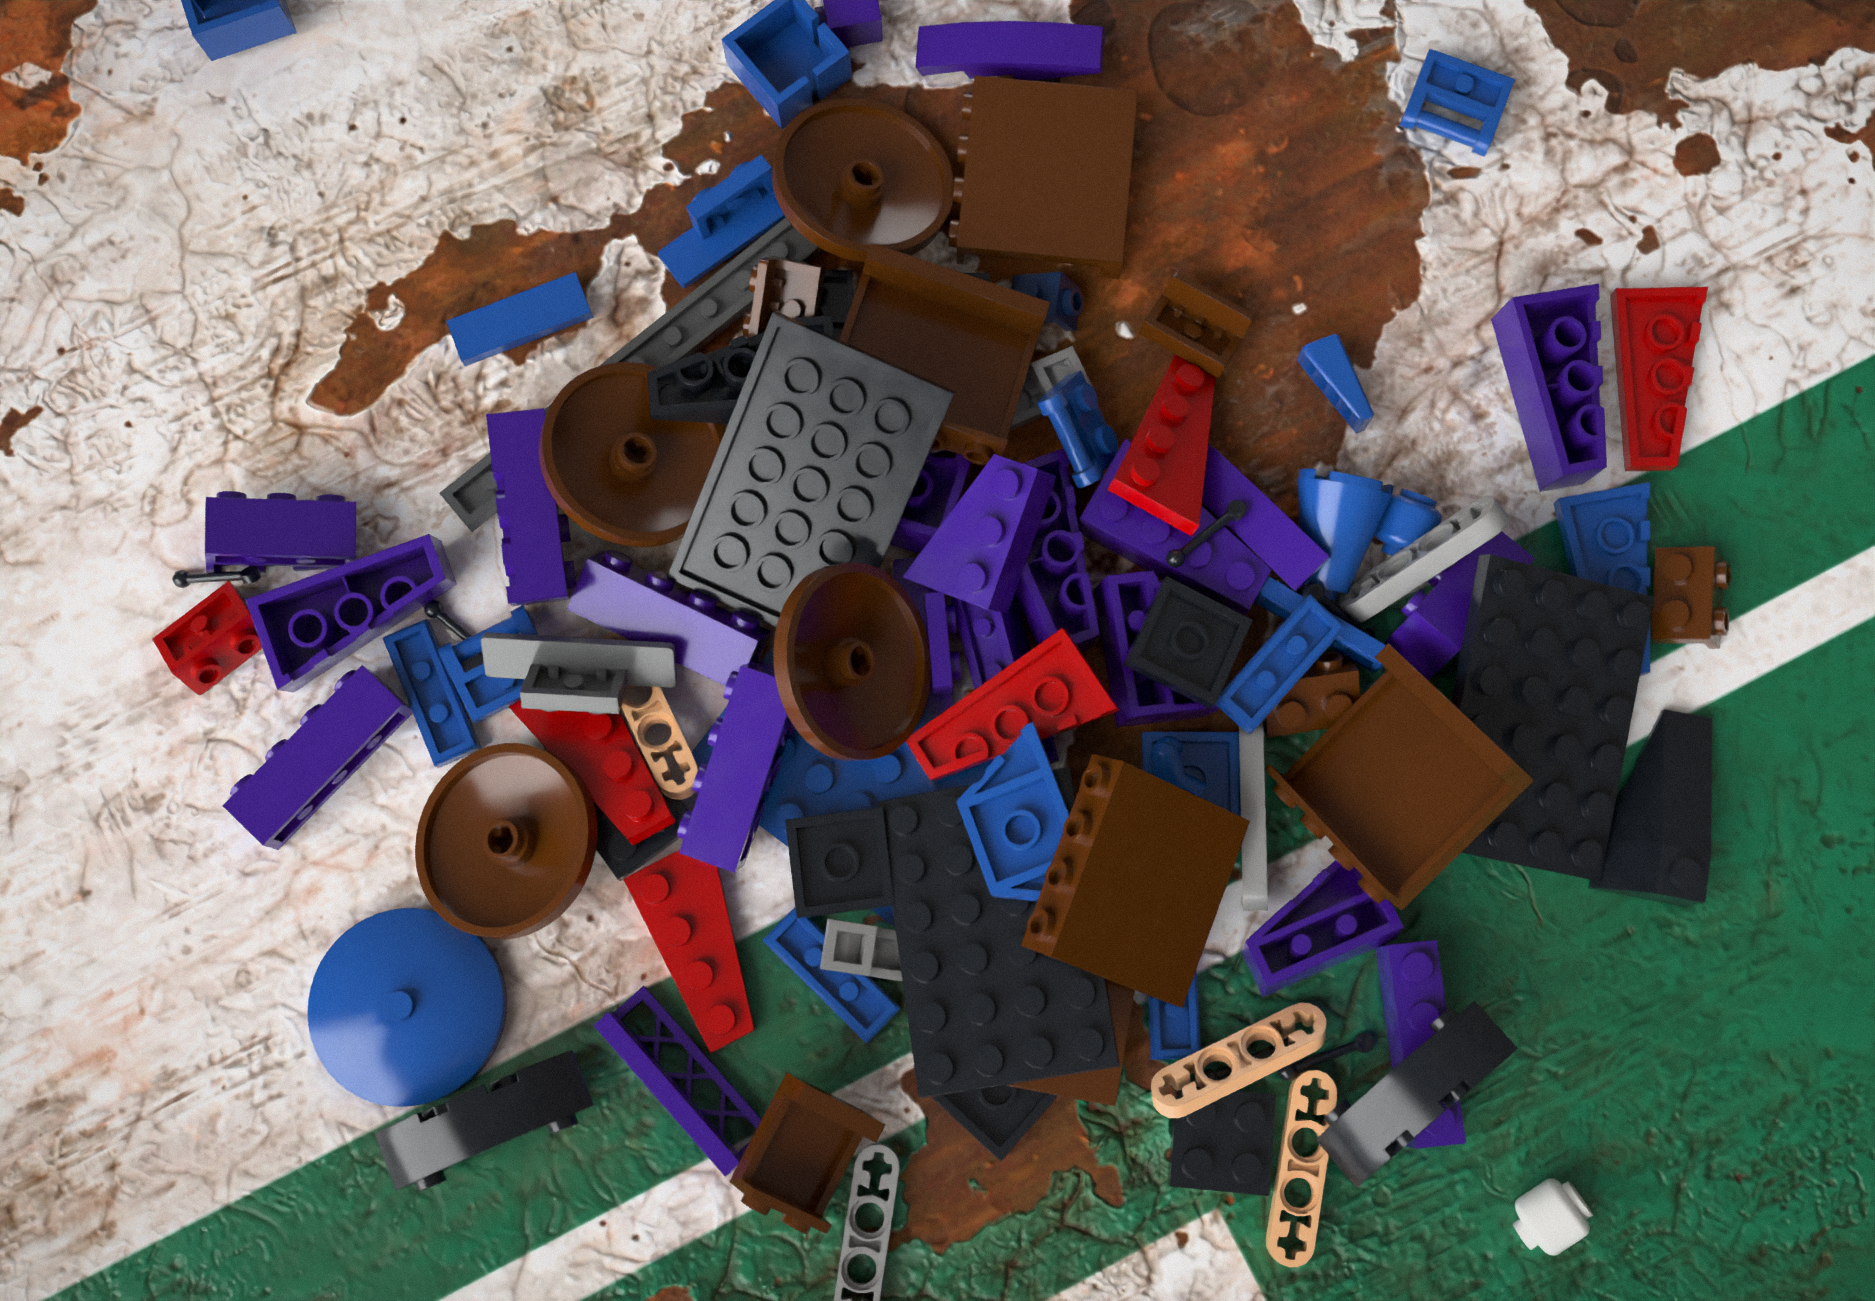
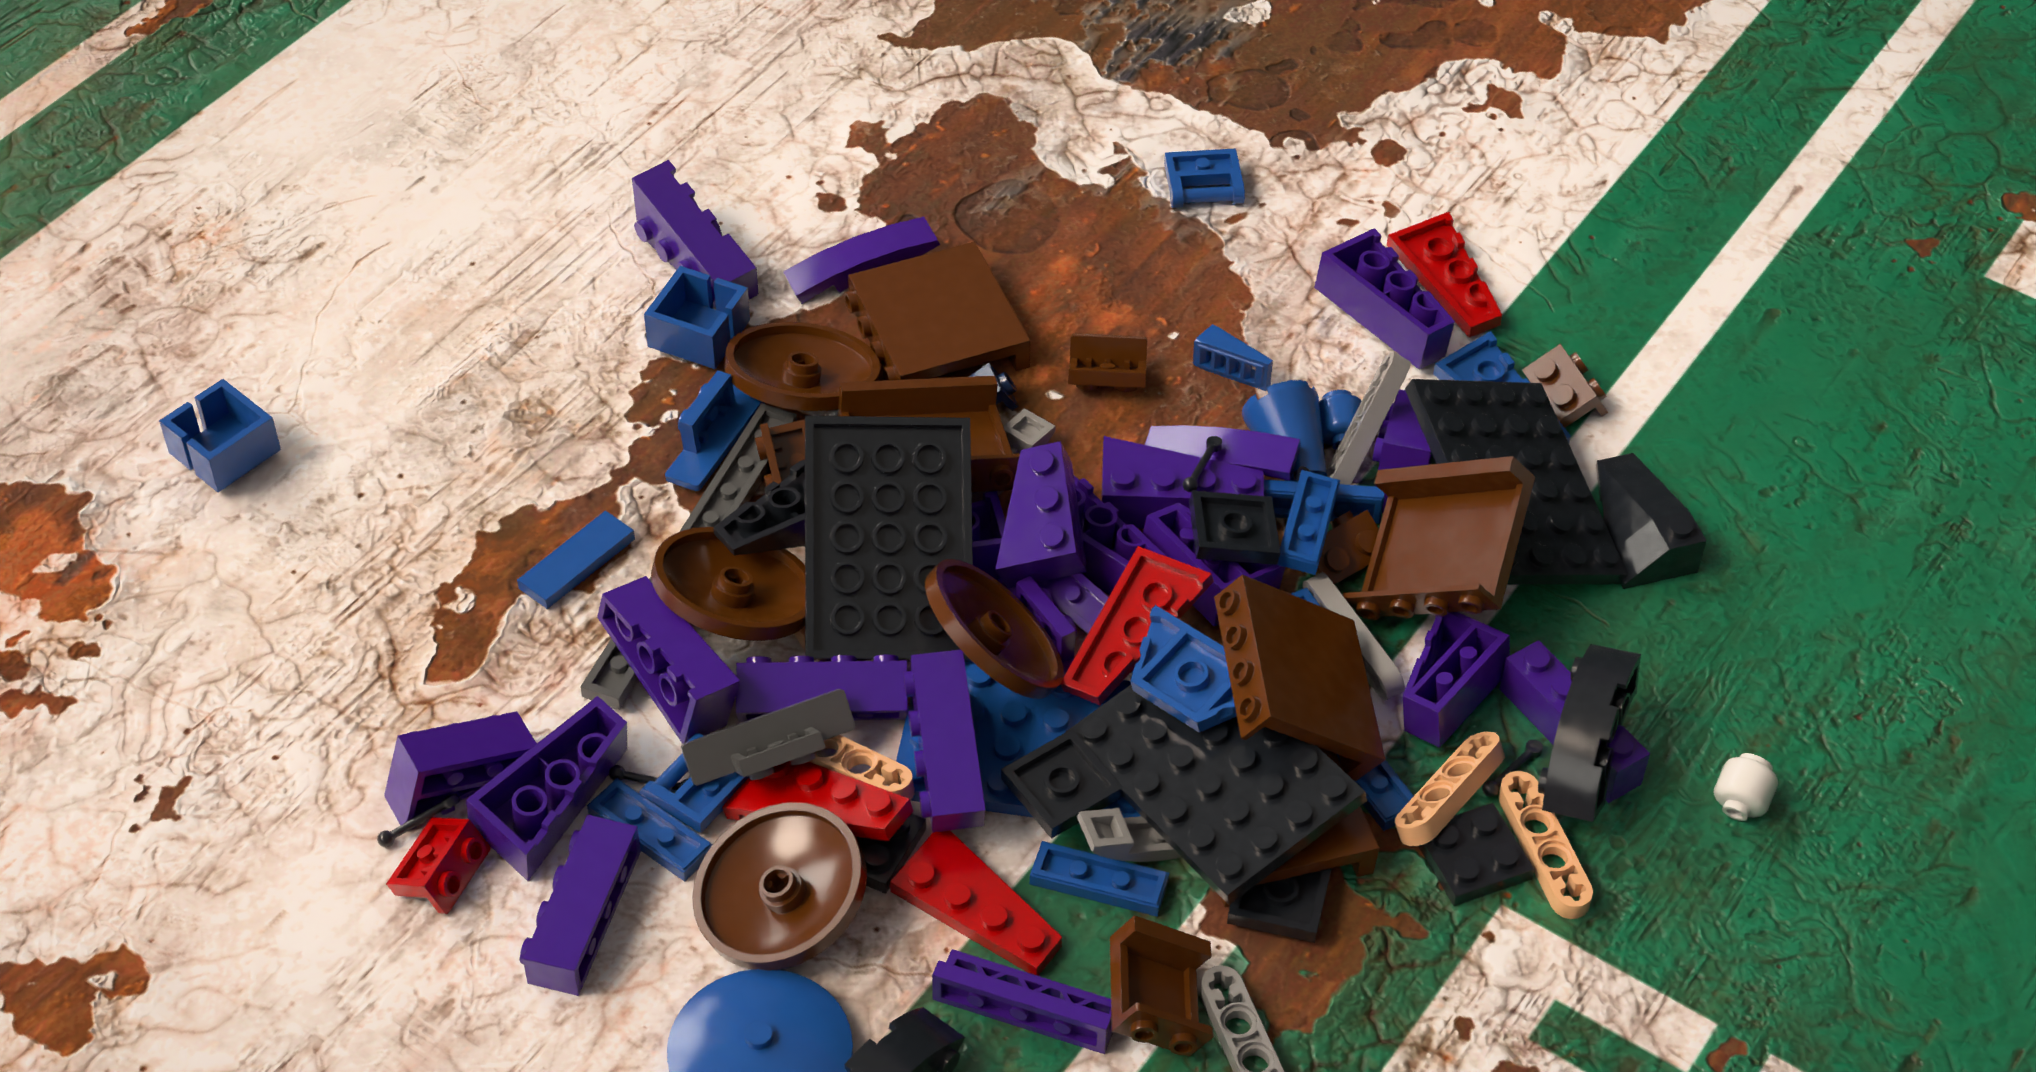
camera: 30 degrees left, 30 degrees down
blue plate [1036,370,1119,488] -> none
red wing [1107,354,1215,536] -> none

